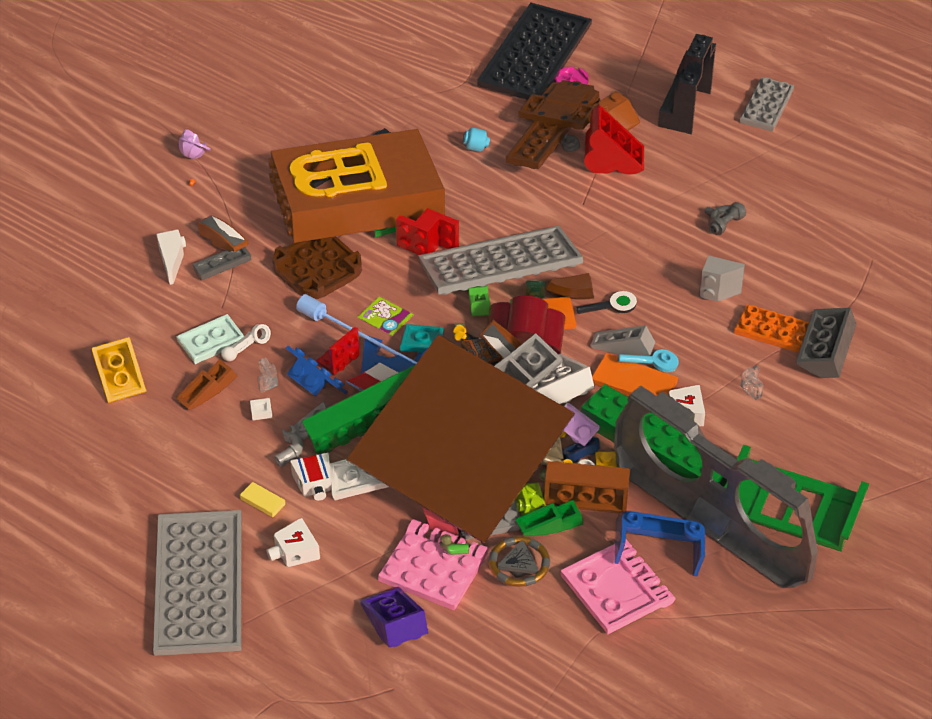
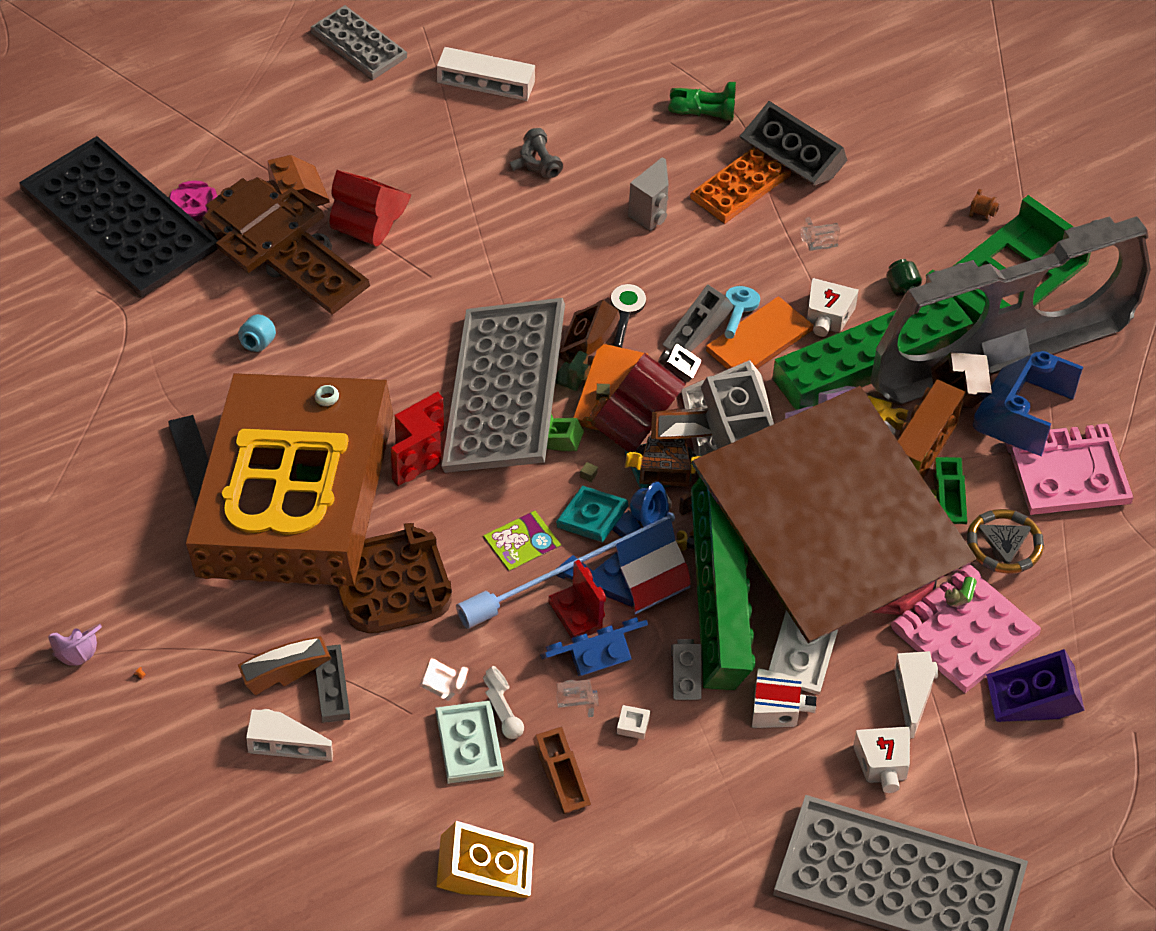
camera: 70 degrees left, 5 degrees up
light yellow tile [240,482,285,518] -> none
light grey piece [274,425,304,467] -> none
black panel [658,34,716,135] -> none
none -> light aqua piece [315,385,339,406]
none -> clear bracket [420,659,467,701]
none -> white brick [437,47,535,101]
none -> bracket [658,344,701,382]
none -> green piece [668,82,736,121]
none -> dark green head [886,259,923,296]
none -> white slope [894,651,938,738]
none -> plate [931,352,992,409]
none -> dark orange brick [969,189,1000,220]

